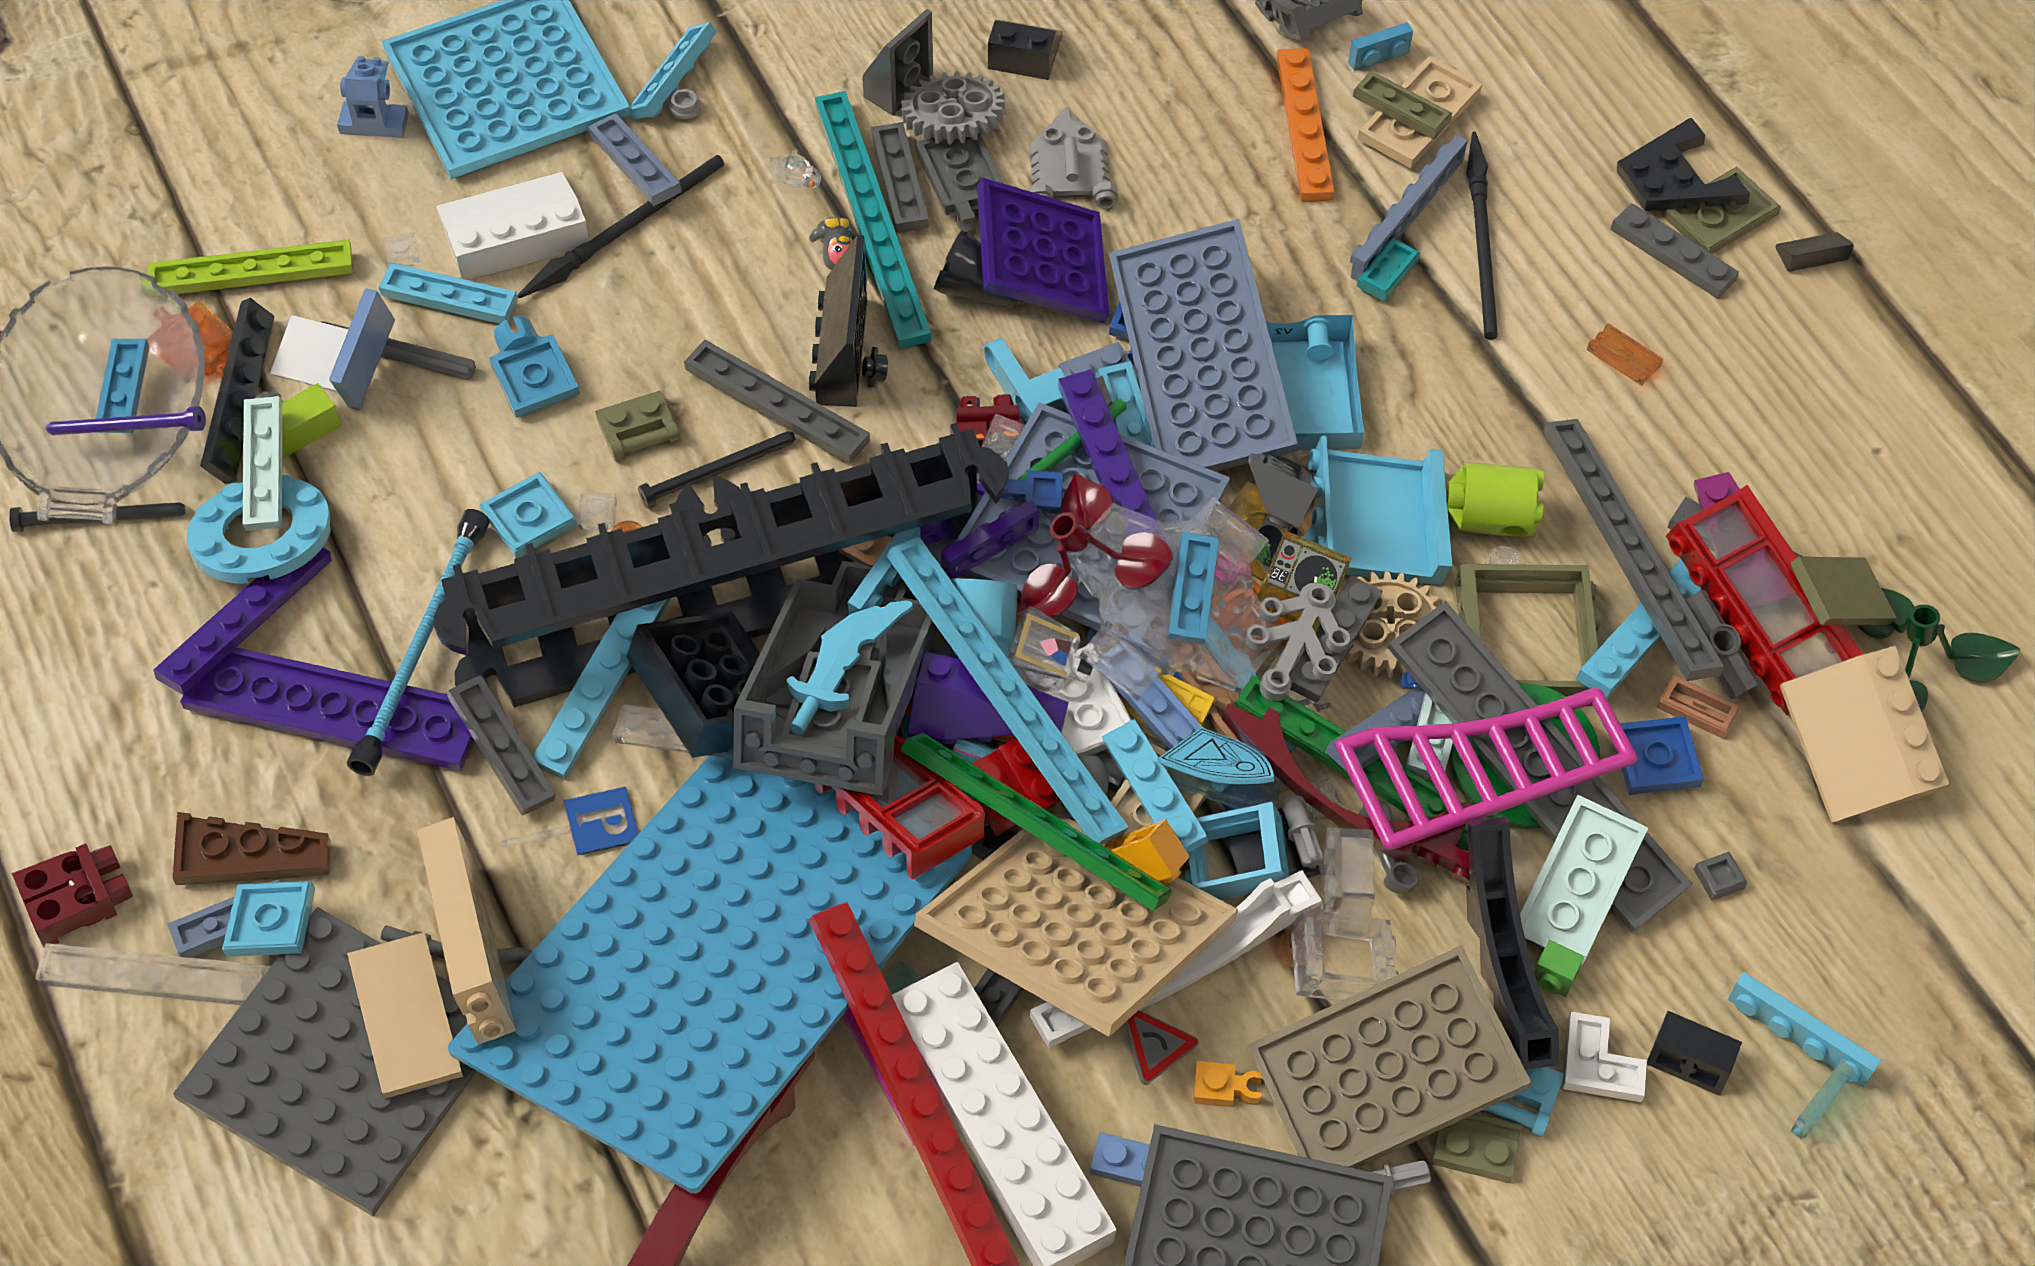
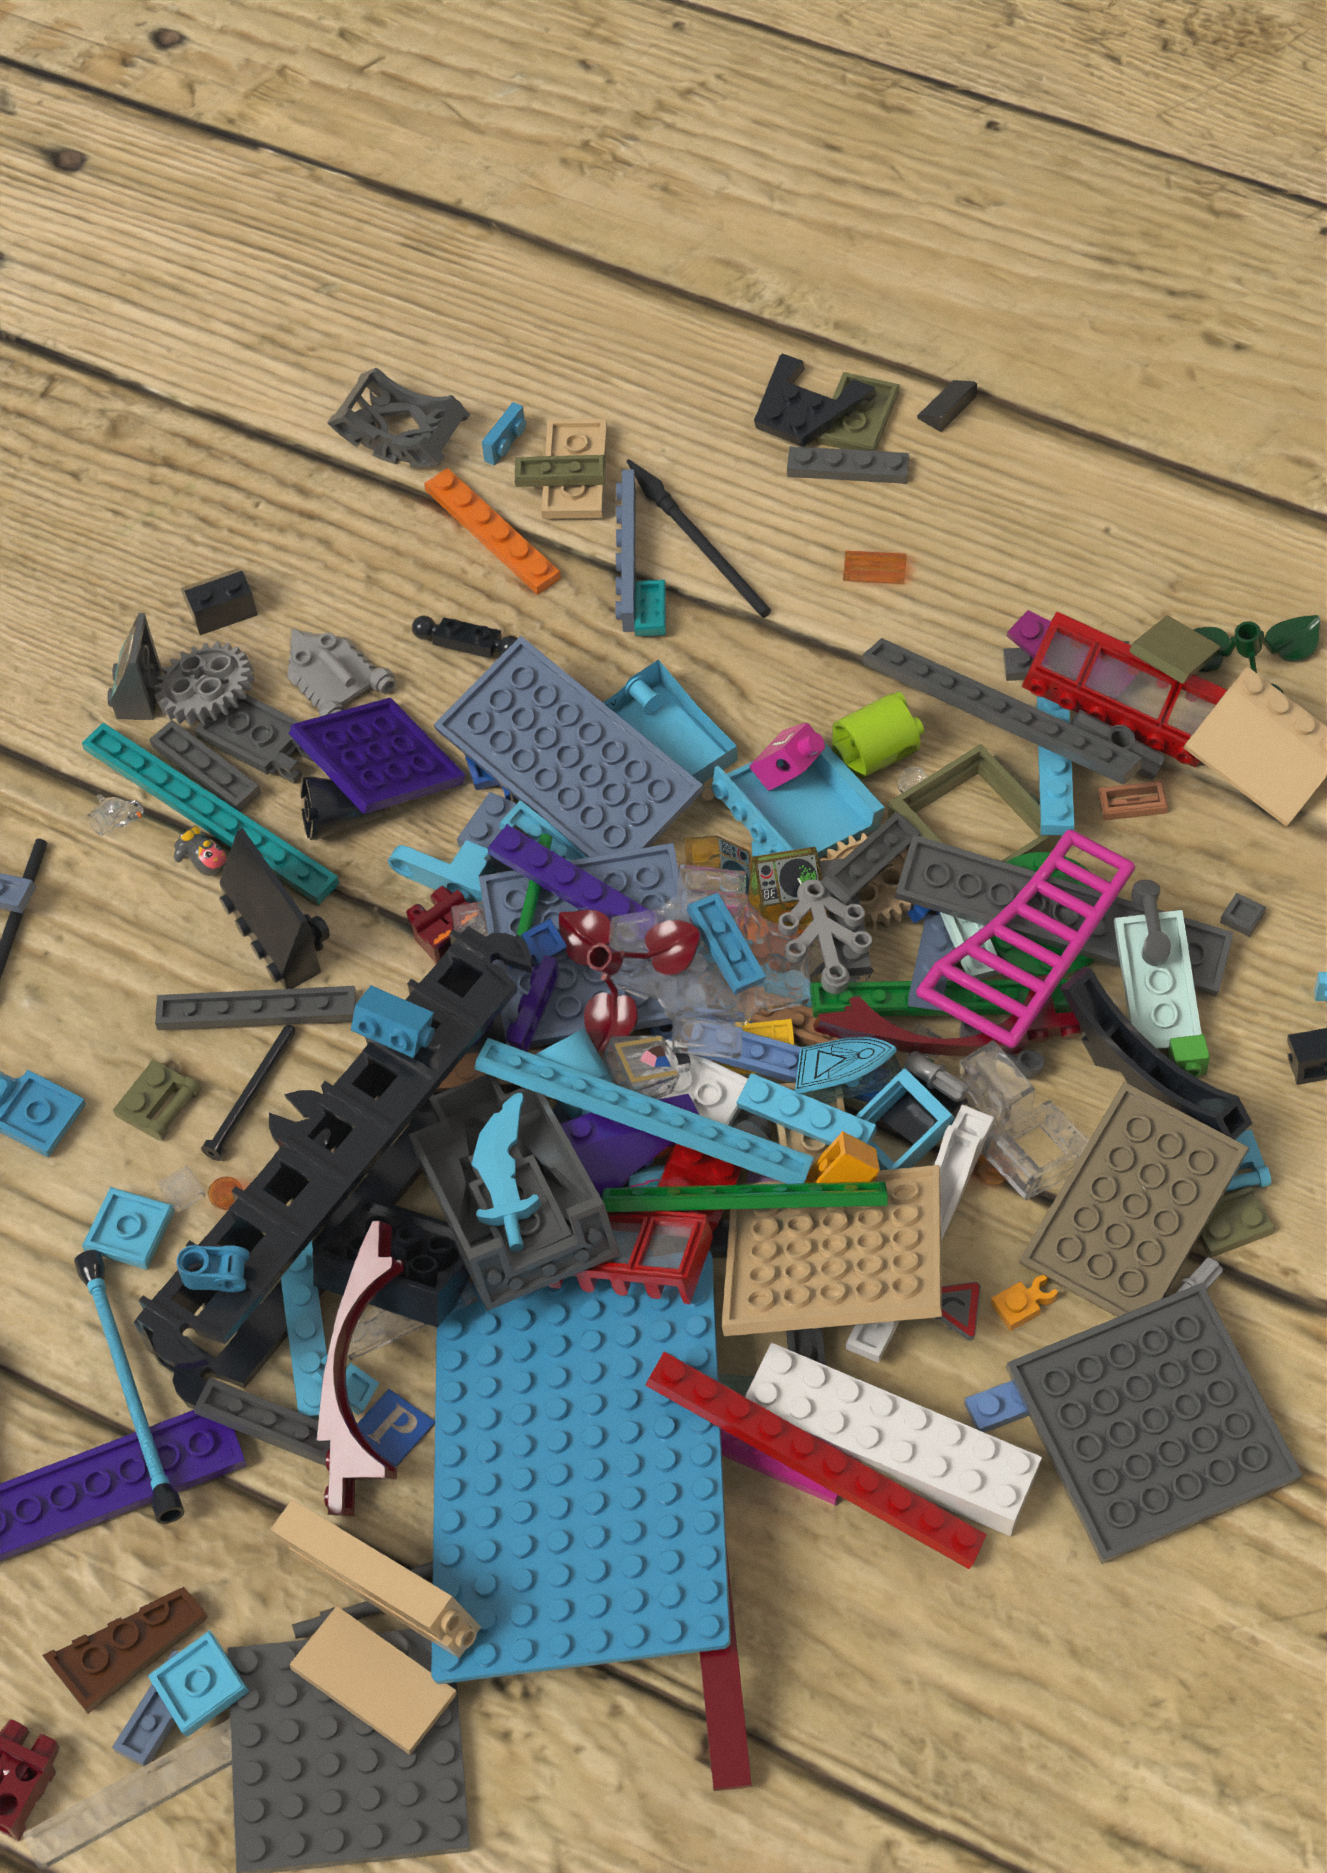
camera: 30 degrees left, 0 degrees up
medium azure plate [848,527,920,615] -> none
dark grey wedge [1248,453,1318,529] -> none
white plate [1563,1012,1647,1102] -> none
blue plate [1616,716,1704,795] -> none
none -> dark azure piece [176,1245,250,1292]
none -> medium azure plate [312,1354,379,1415]
none -> slope [317,1221,404,1516]
none -> dark azure brick [351,985,435,1058]
none -> black plate [412,615,518,658]
none -> dark pink torso [749,722,825,791]
none -> dark grey plate [821,812,921,905]
none -> dark grey bar [1131,880,1171,966]

